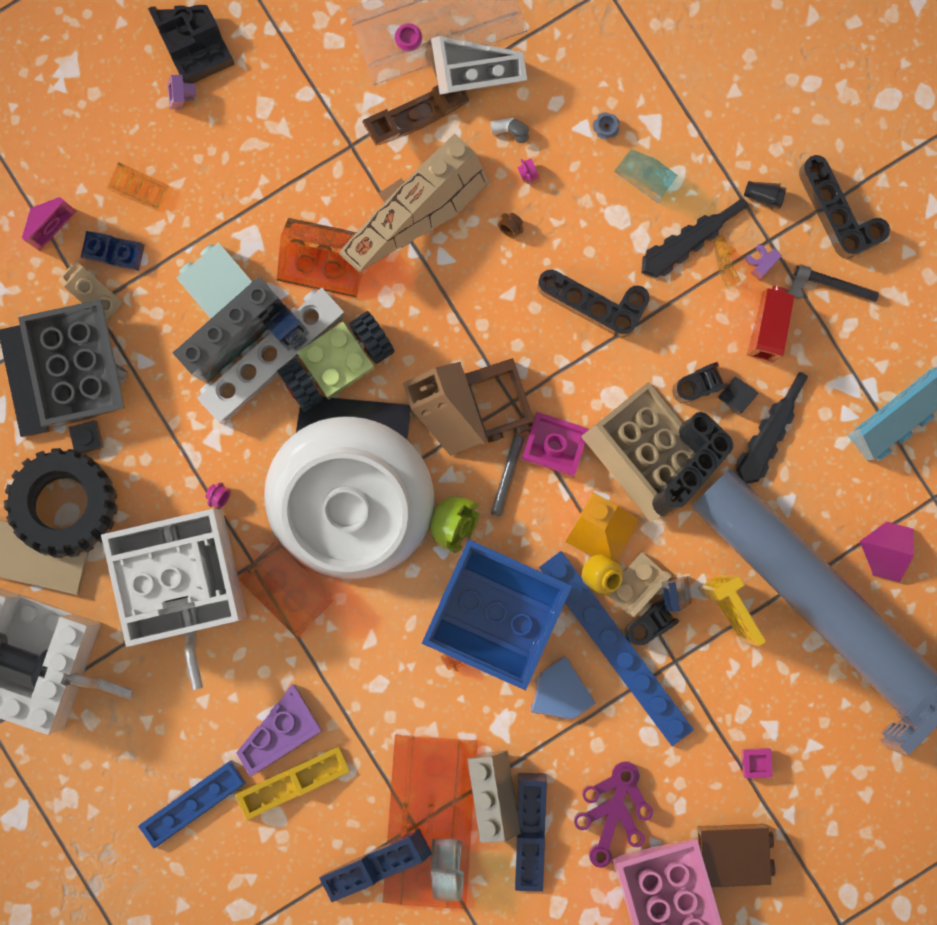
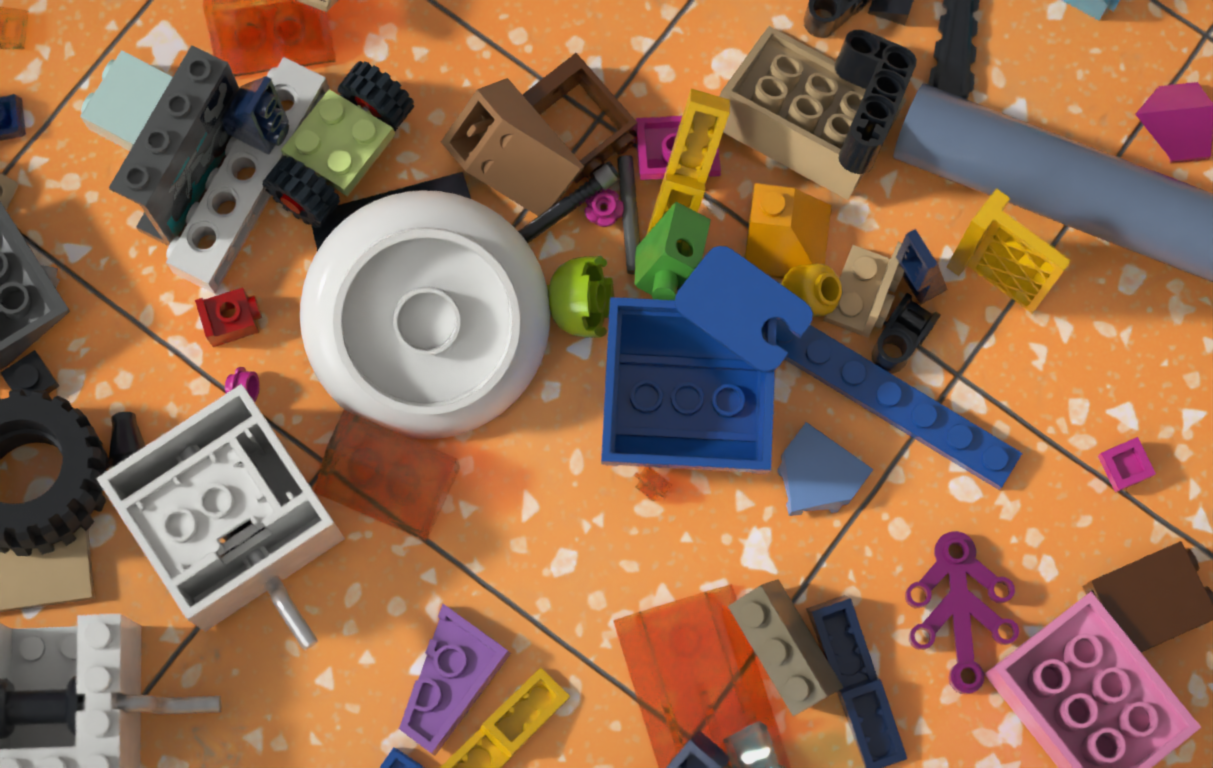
camera: 20 degrees left, 10 degrees down
none -> black cone [108,412,146,467]
none -> red brick [195,287,262,347]
none -> black piece [518,161,620,243]
none -> dark pink plate [584,189,624,227]
none -> bright green torso [634,202,711,300]
none -> yellow slope [646,88,730,243]
none -> blue piece [675,246,813,373]

